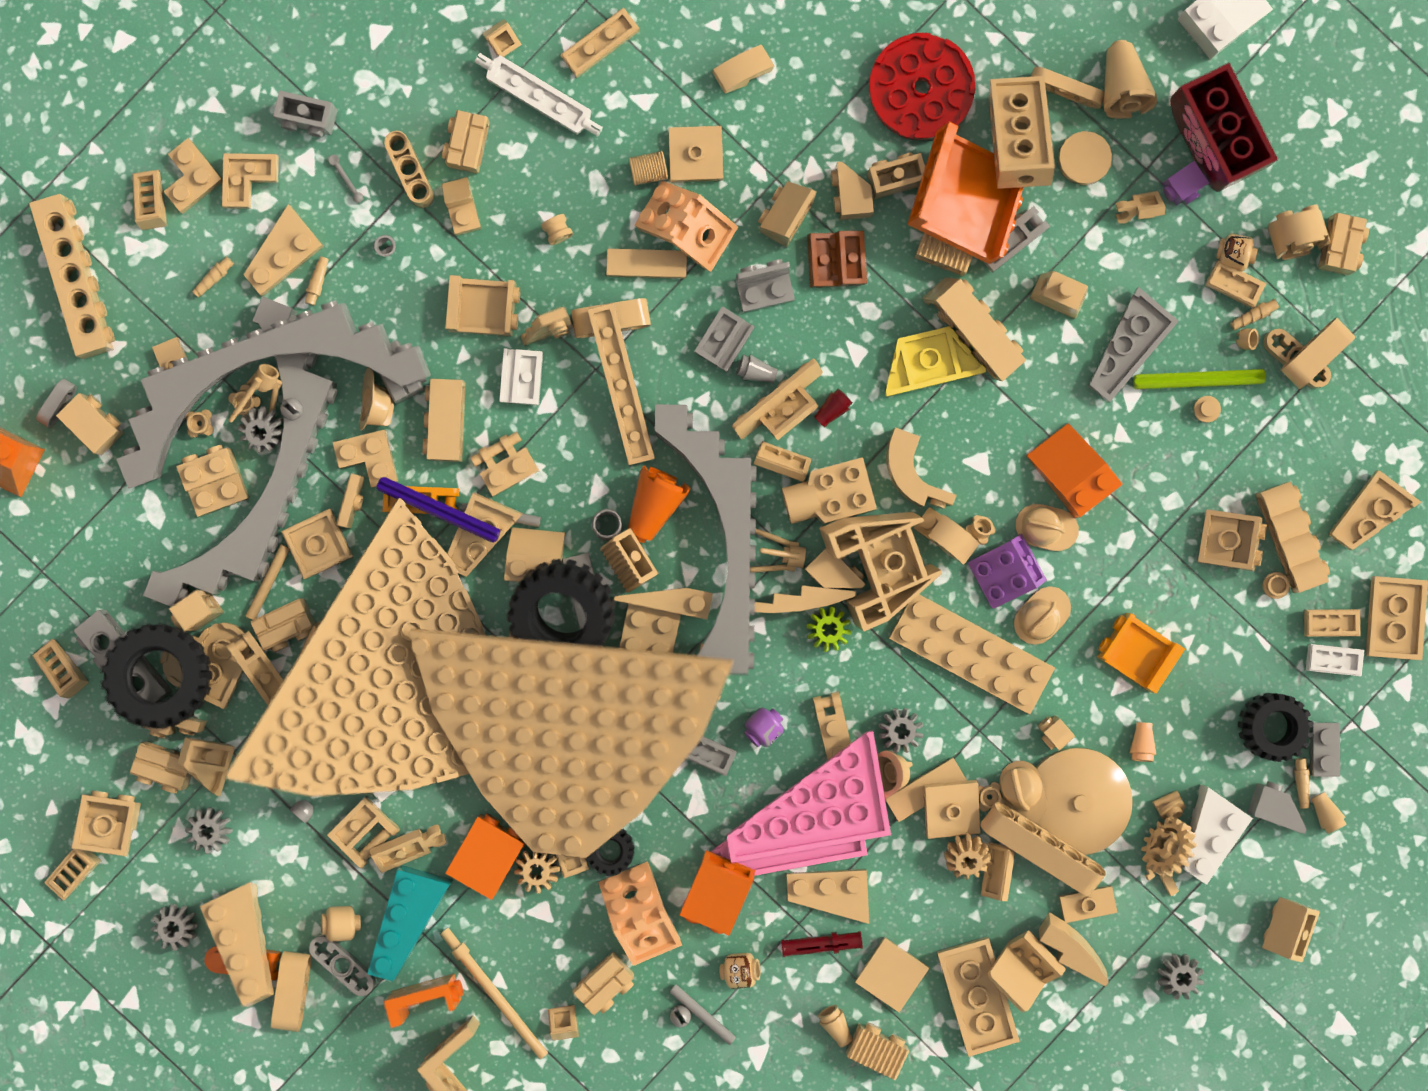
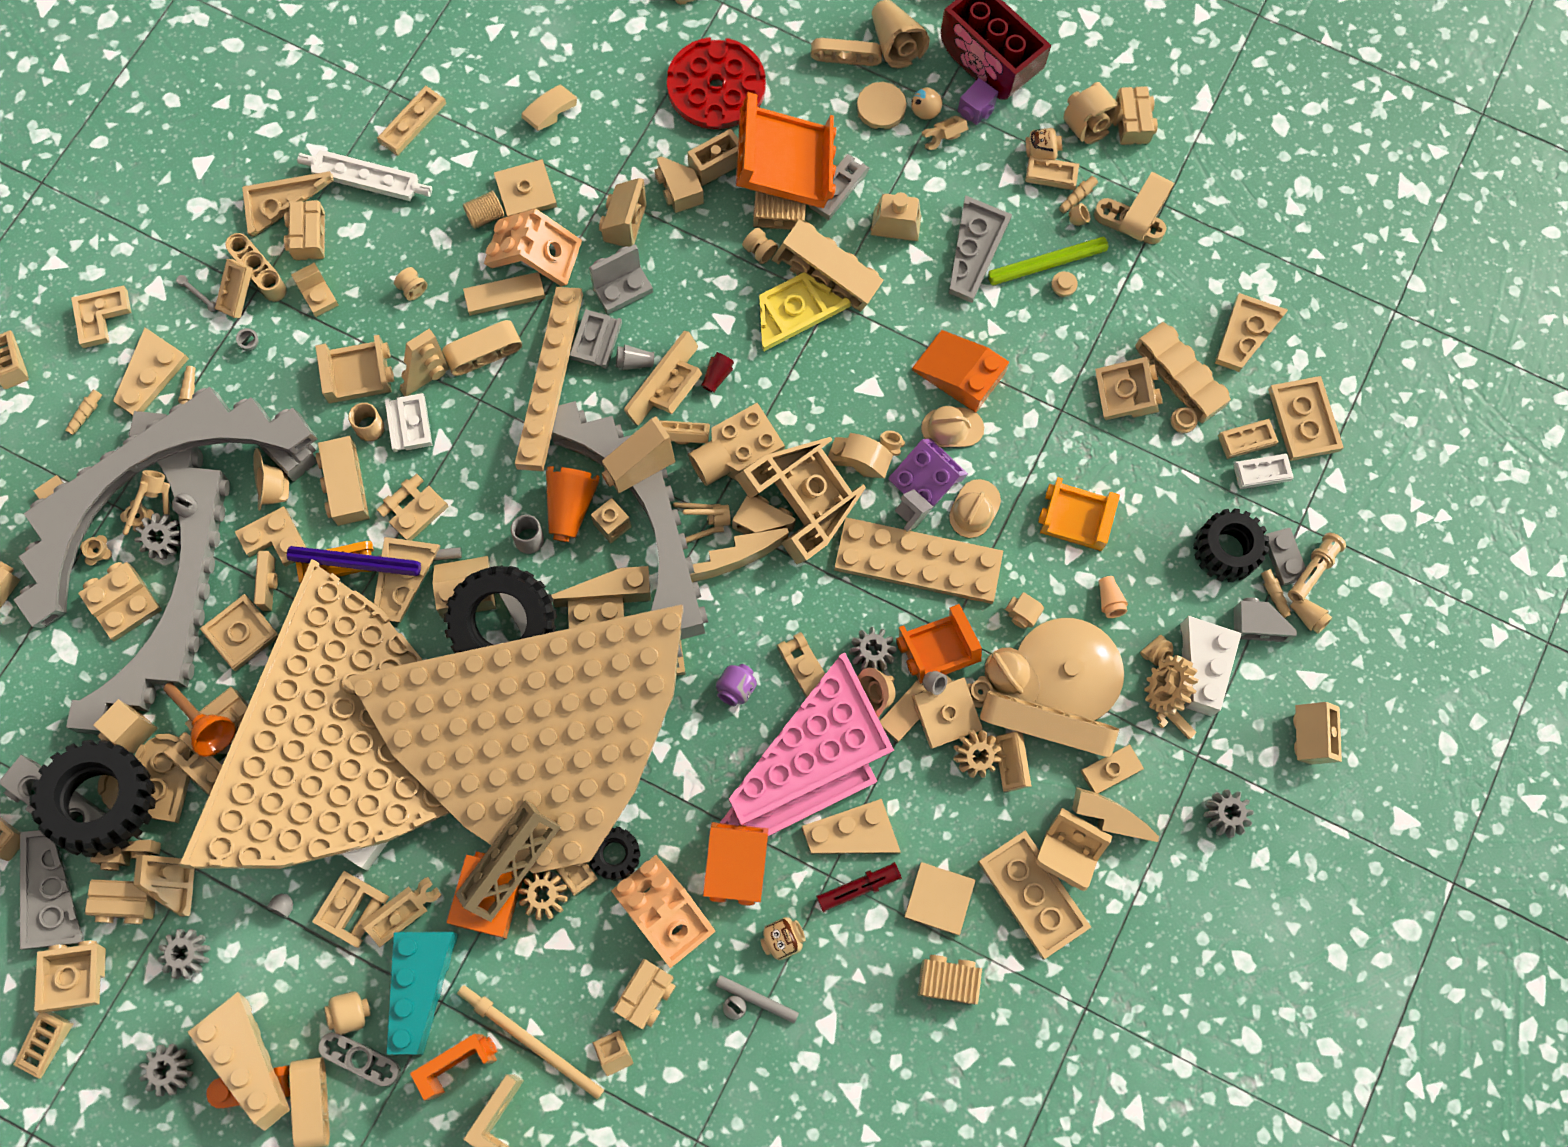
camera: 15 degrees left, 15 degrees down
tan plate [163,138,223,214] -> none
tan bar [245,544,290,620] -> none
light grey brick [273,90,338,137] -> none
tan slope [483,19,522,57] -> none
tan plate [588,302,655,465] -> none
tan brick [600,528,659,593] -> none
light grey plate [686,736,737,776] -> none
lime gear [806,607,852,652] -> none
dark orange slope [807,231,867,288] -> none
tan cone [818,1005,853,1047] -> none
tan arch [886,427,956,509] -> none
tan brick [988,76,1055,189] -> none
none -> light grey wing [20,830,84,950]
none -> orange piece [163,683,236,757]
none -> tan plate [215,259,253,318]
none -> tan wing [242,171,334,237]
none -> tan piece [348,403,384,441]
none -> dark tan fence [456,800,561,922]
none -> tan plate [515,287,583,471]
none -> tan brick [591,498,631,544]
none -> tan slope [602,416,675,493]
none -> tan wheel [742,228,778,264]
none -> light grey panel [895,489,933,532]
none -> orange panel [896,604,982,684]
none -> tan piece [911,87,942,120]
none -> light grey hinge [923,671,947,695]
none -> tan pin [1287,533,1346,604]

